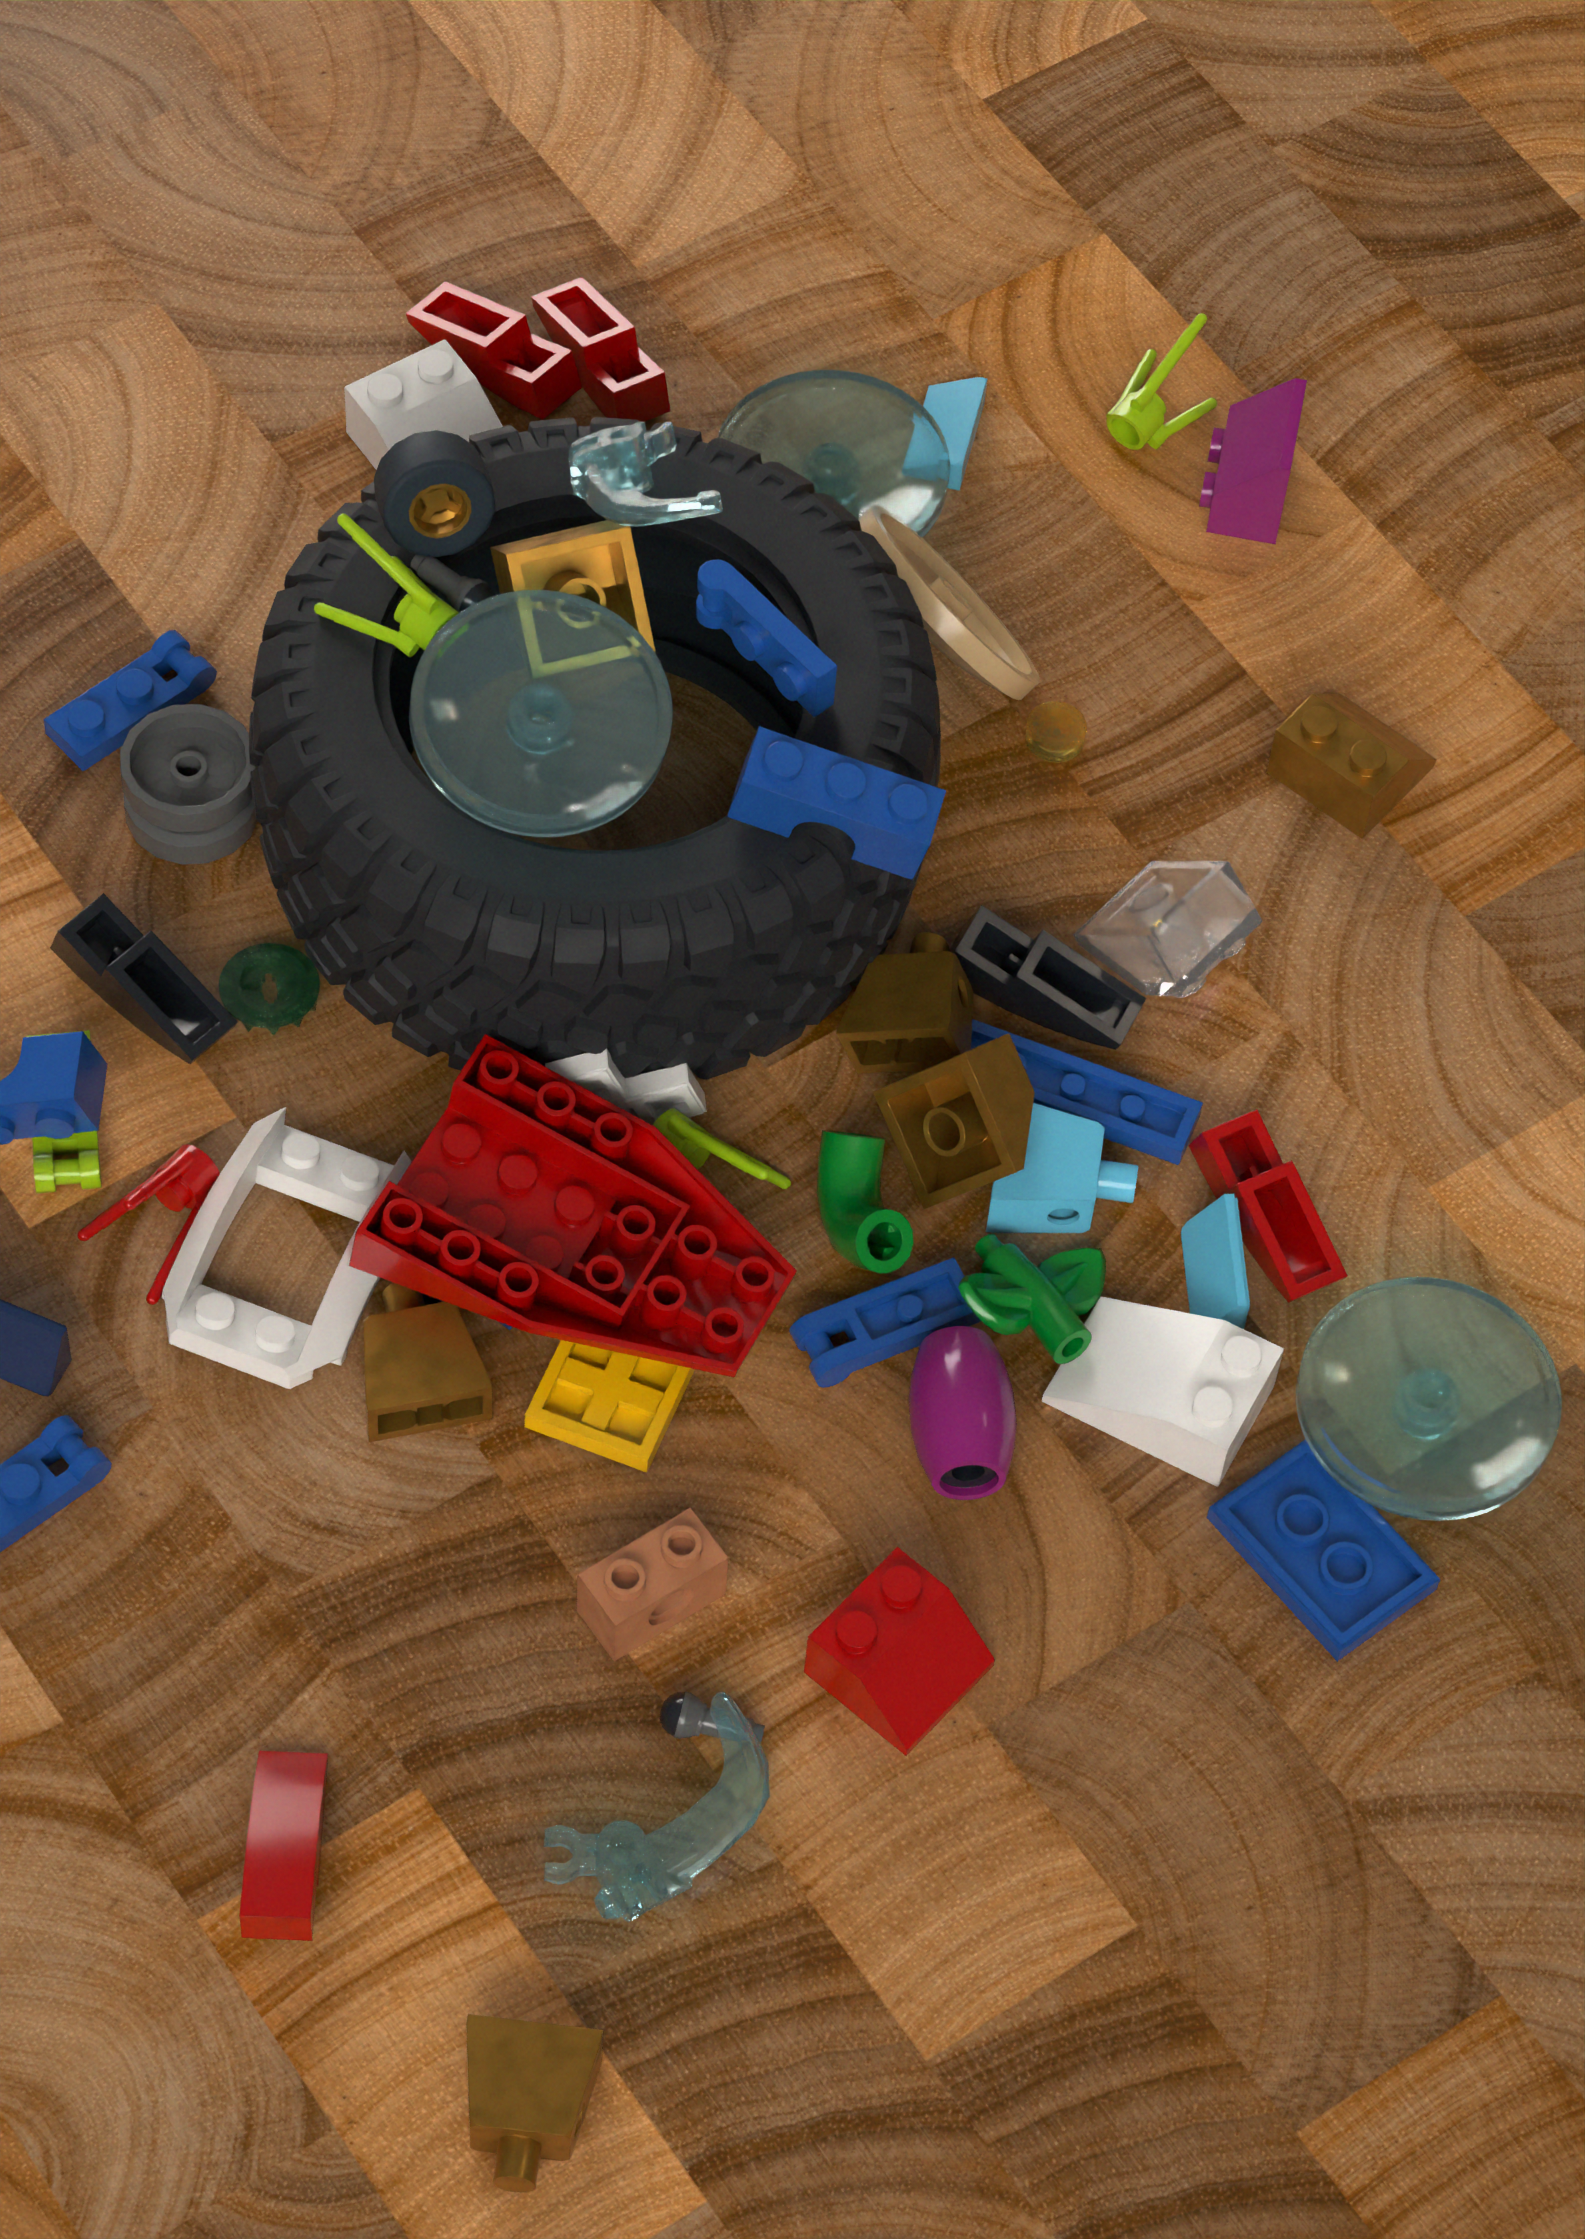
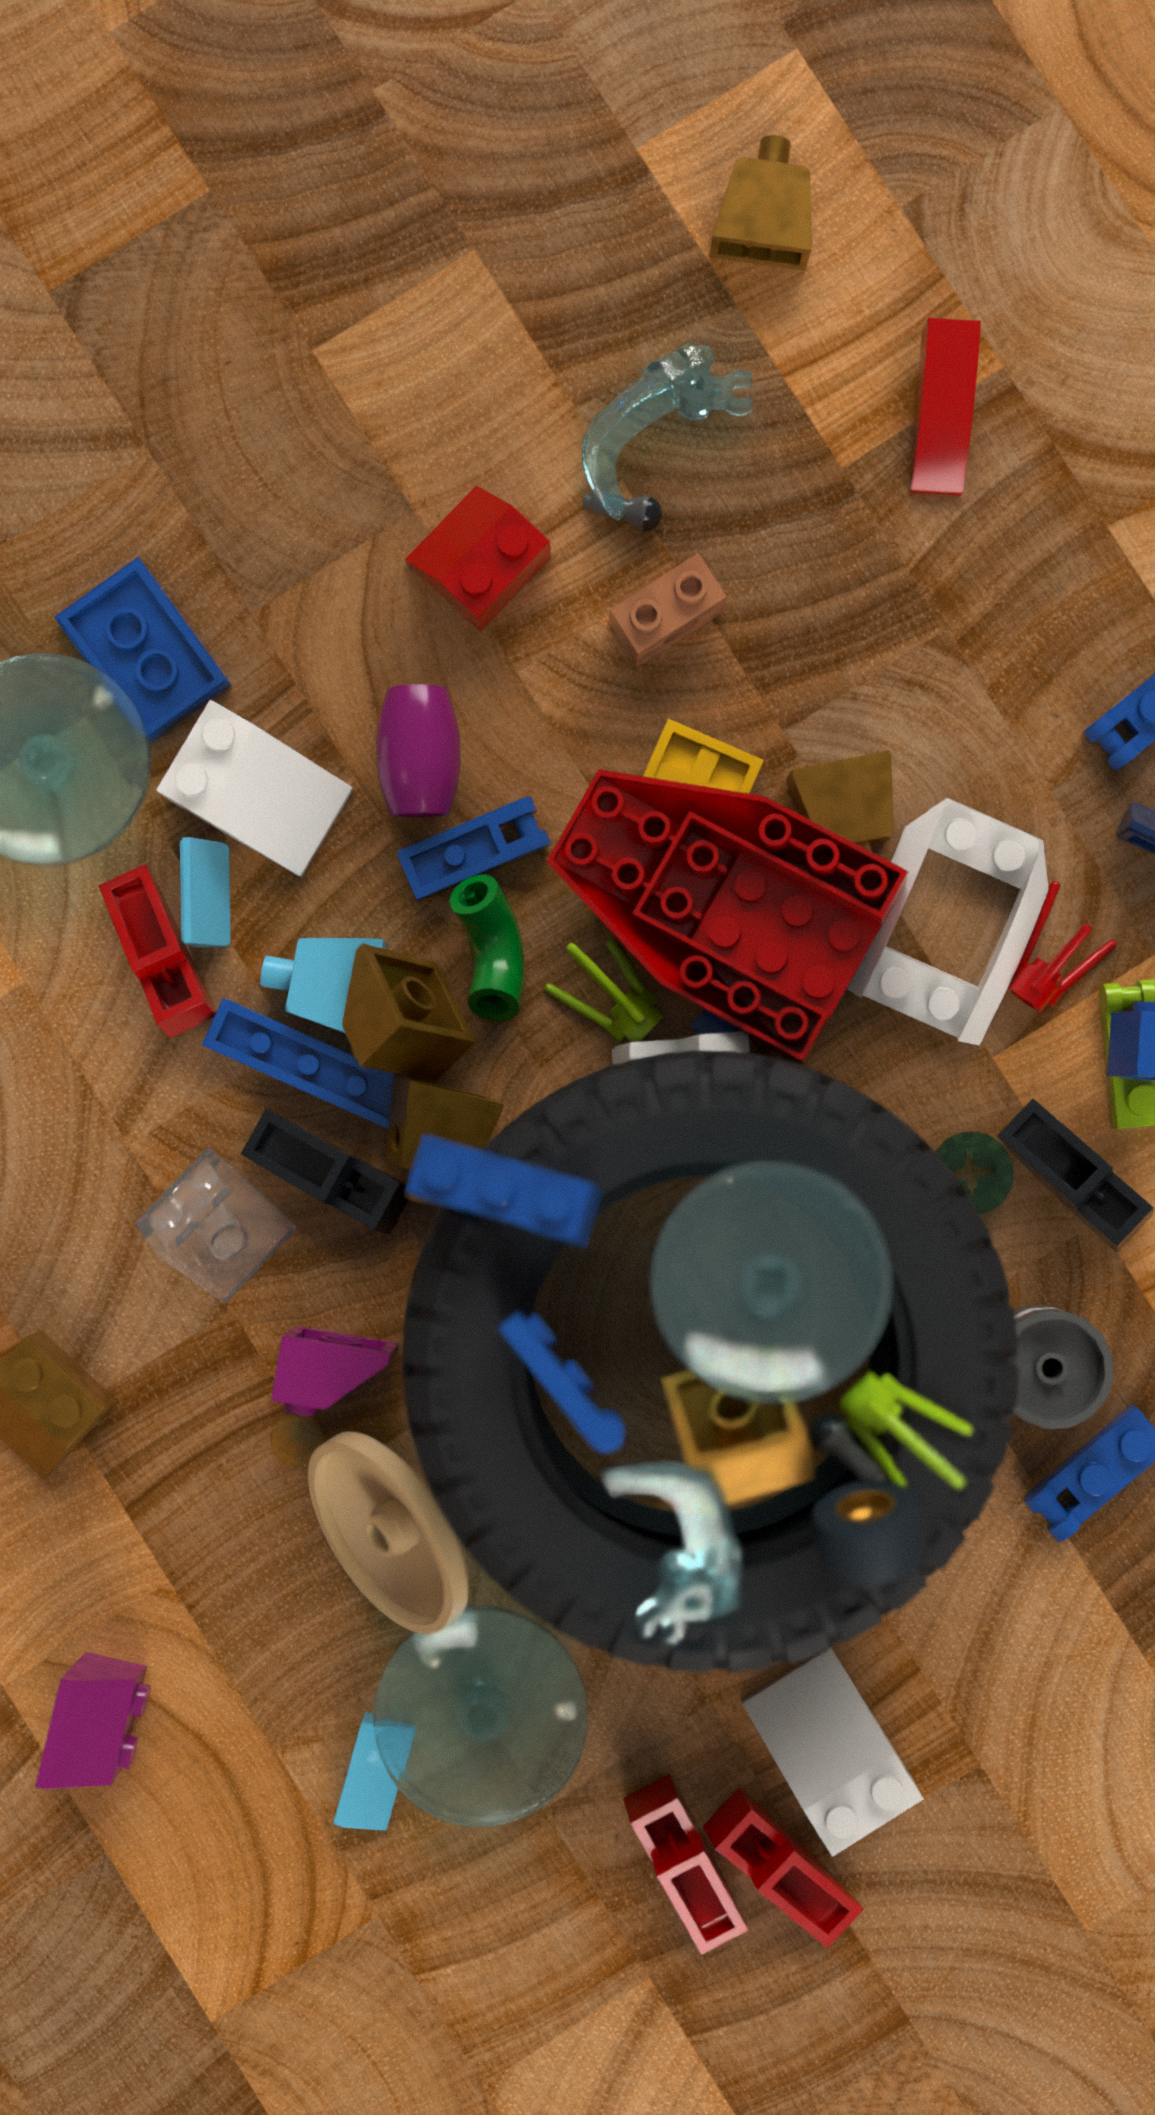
camera: 175 degrees left, 30 degrees up
green plant [958,1234,1106,1364] -> none
lime plant [1106,313,1217,450] -> none
none -> magenta slope [271,1326,399,1416]

